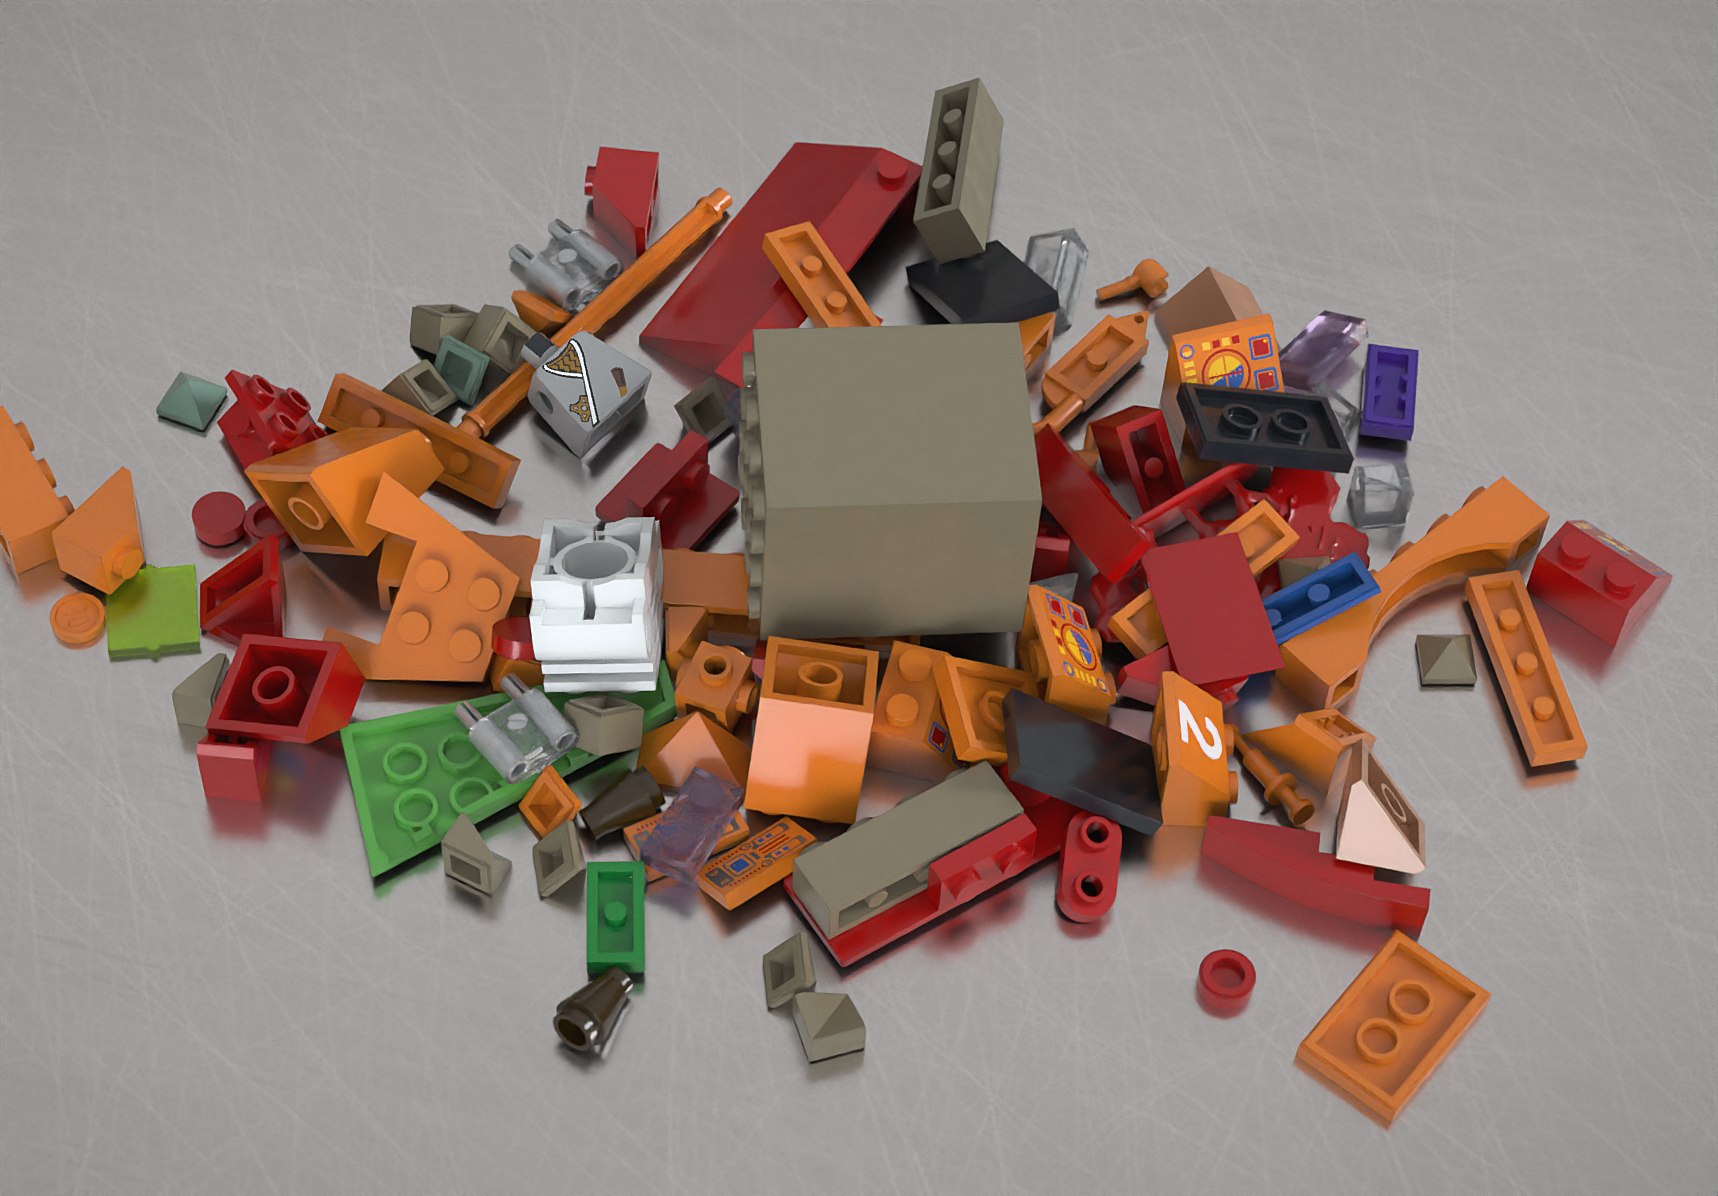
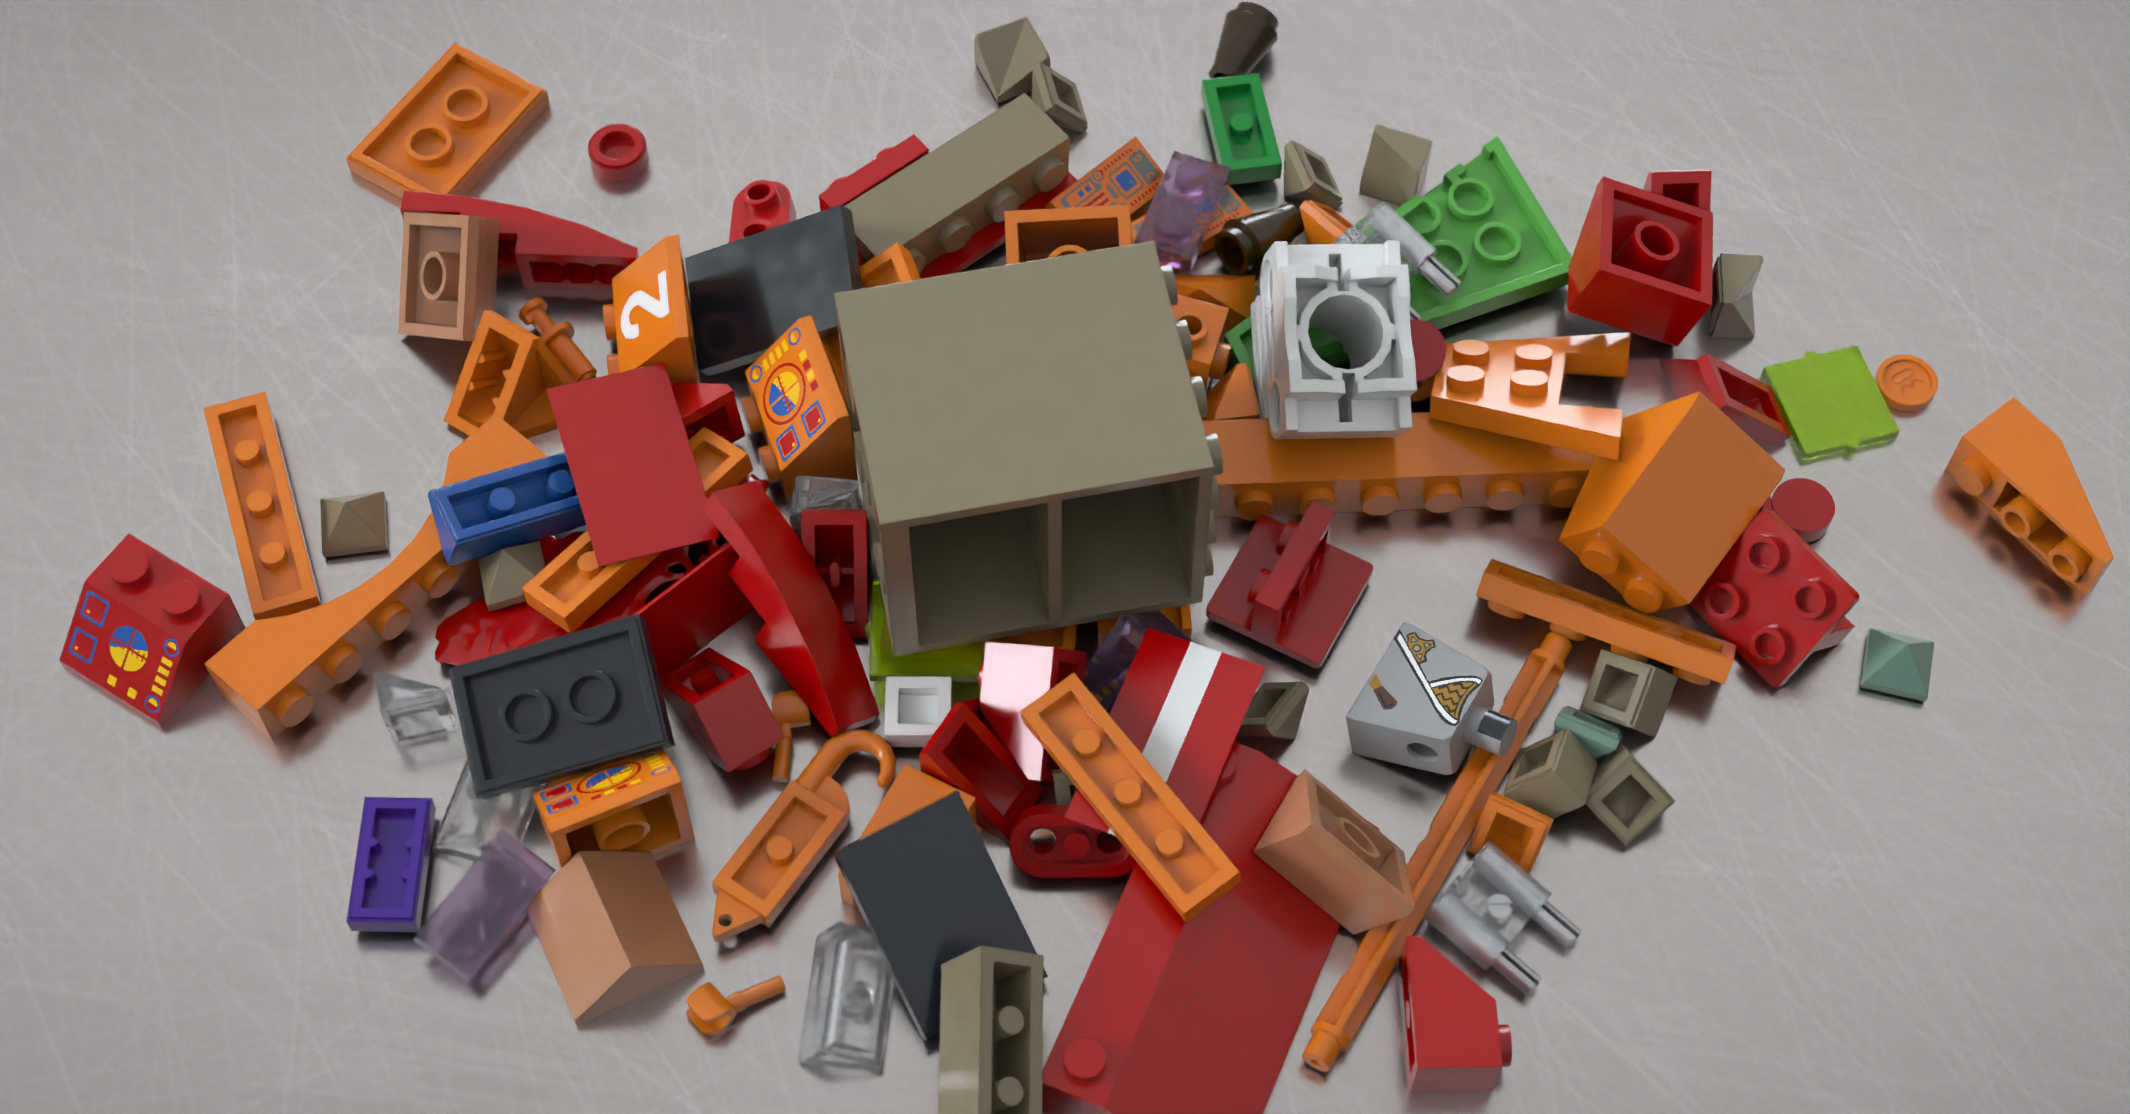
camera: 175 degrees right, 5 degrees up
orange slope [51,467,145,595] -> none
none -> nougat slope [1253,769,1415,935]

